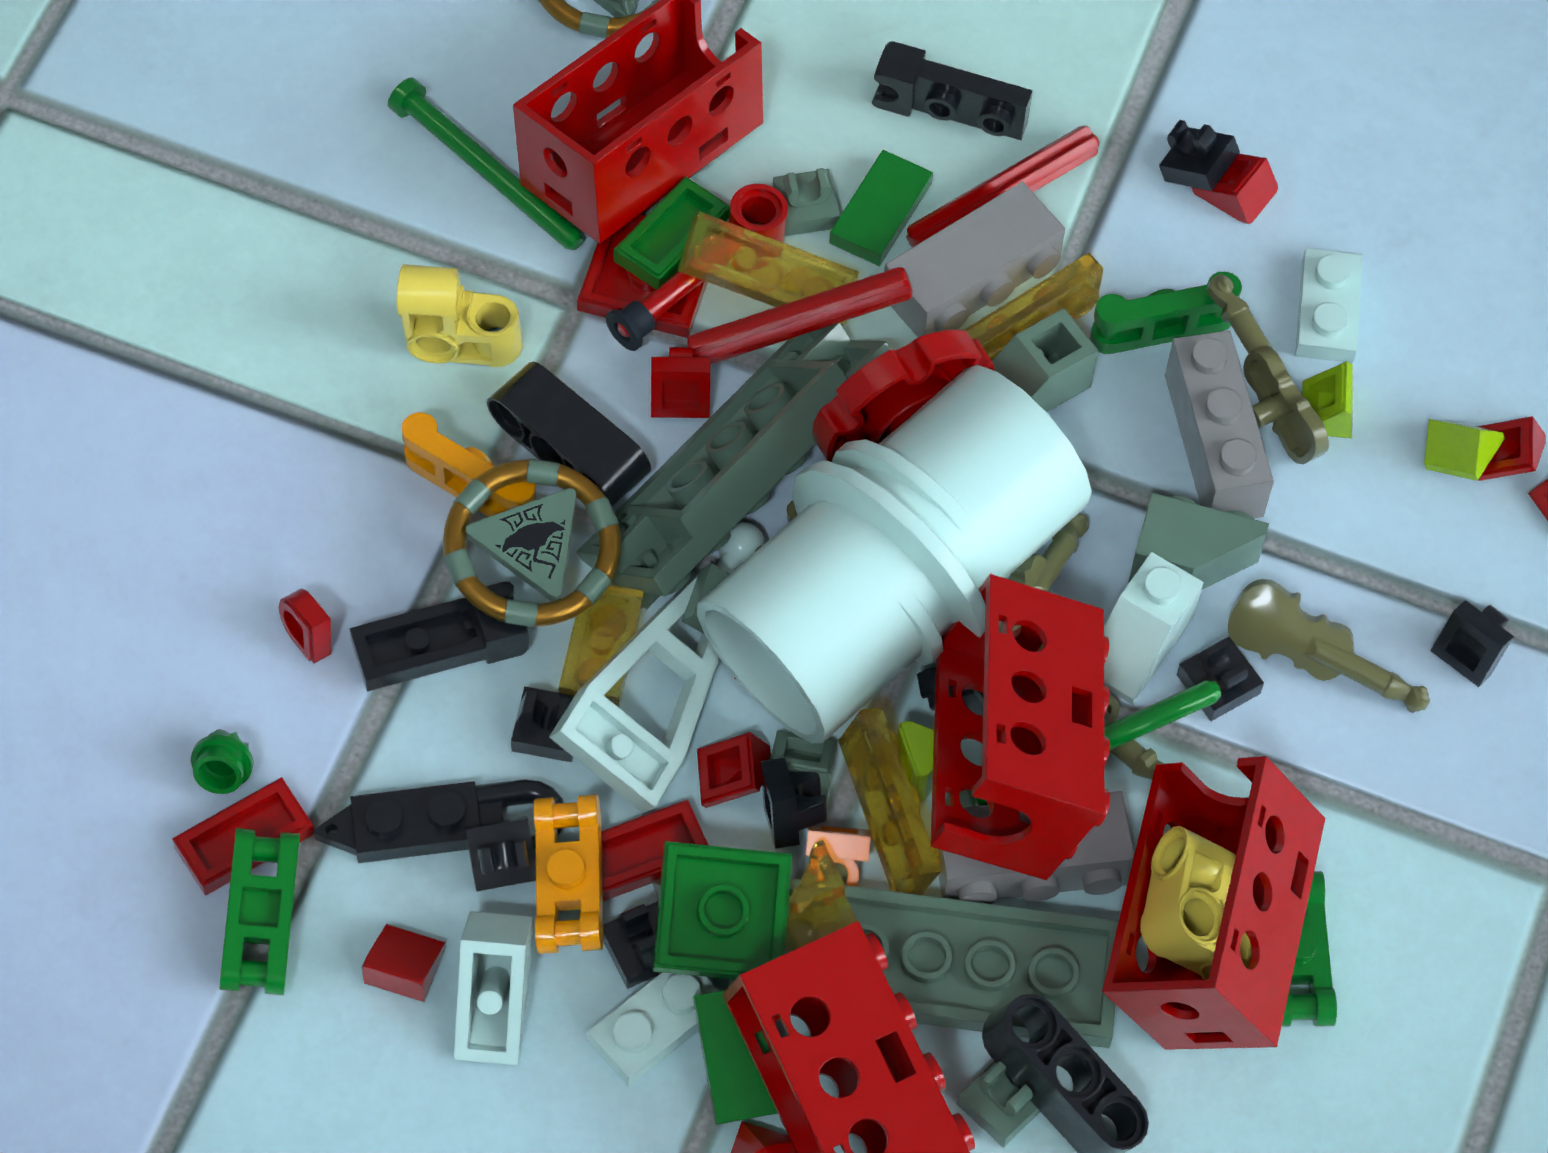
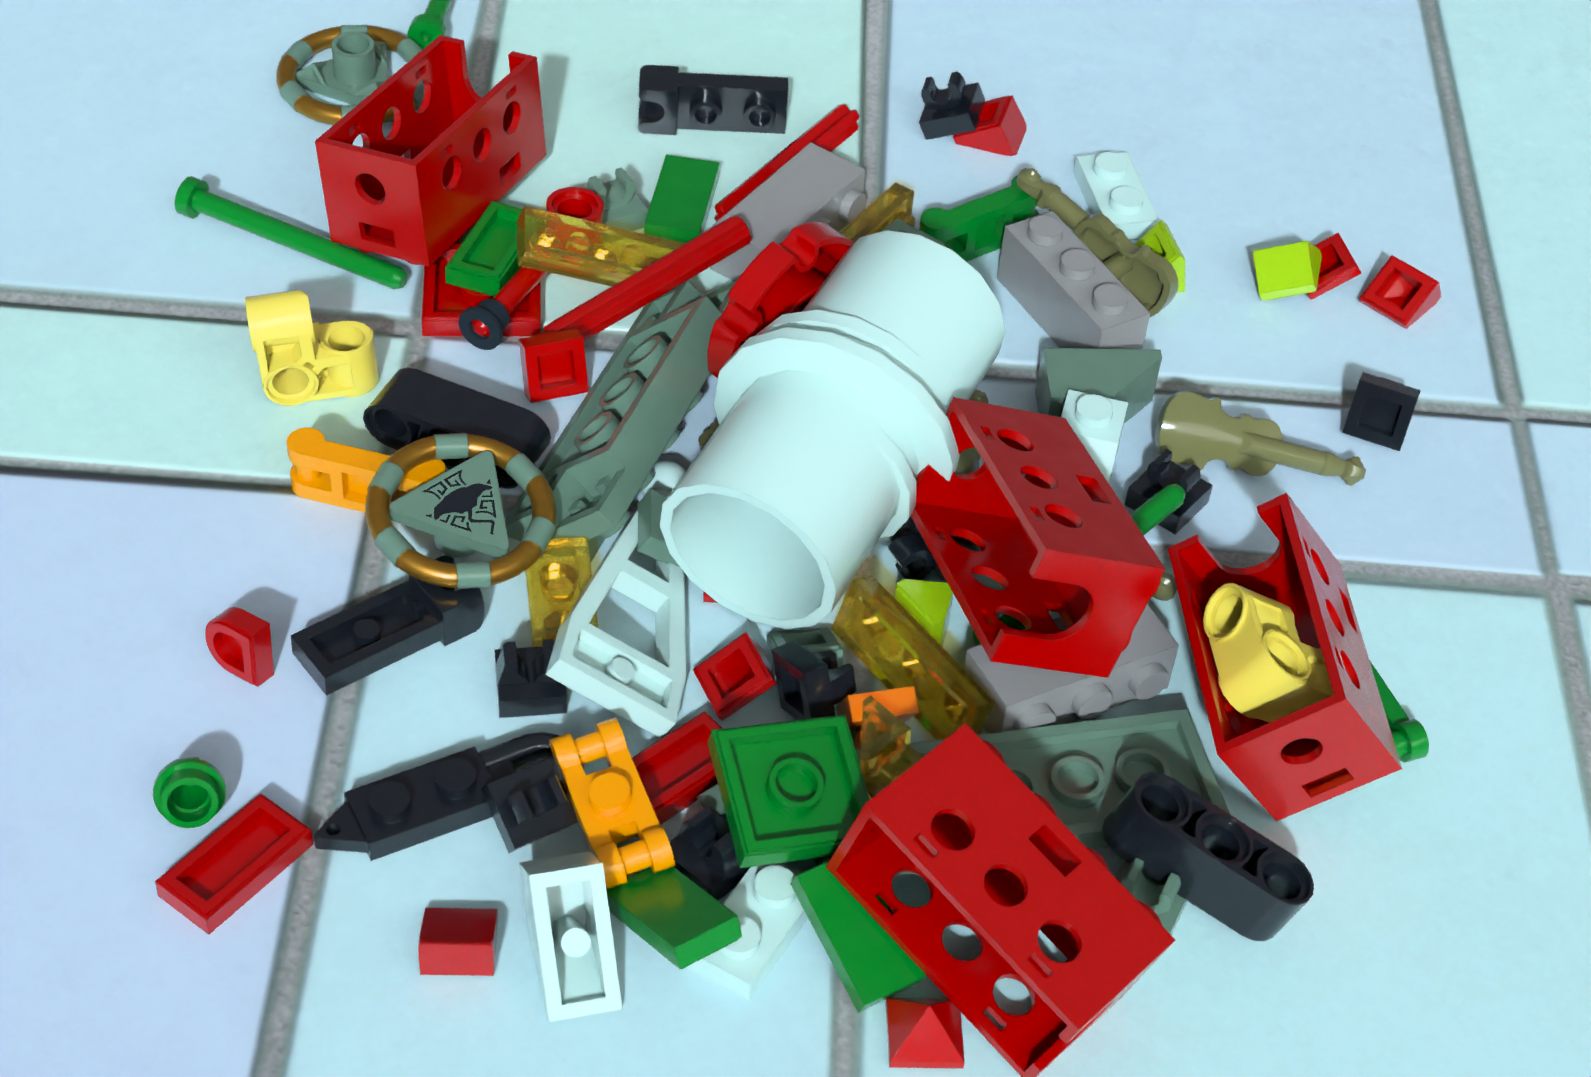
camera: 20 degrees left, 15 degrees down
green plate [219,828,300,995] -> none
none -> green tile [606,867,742,969]

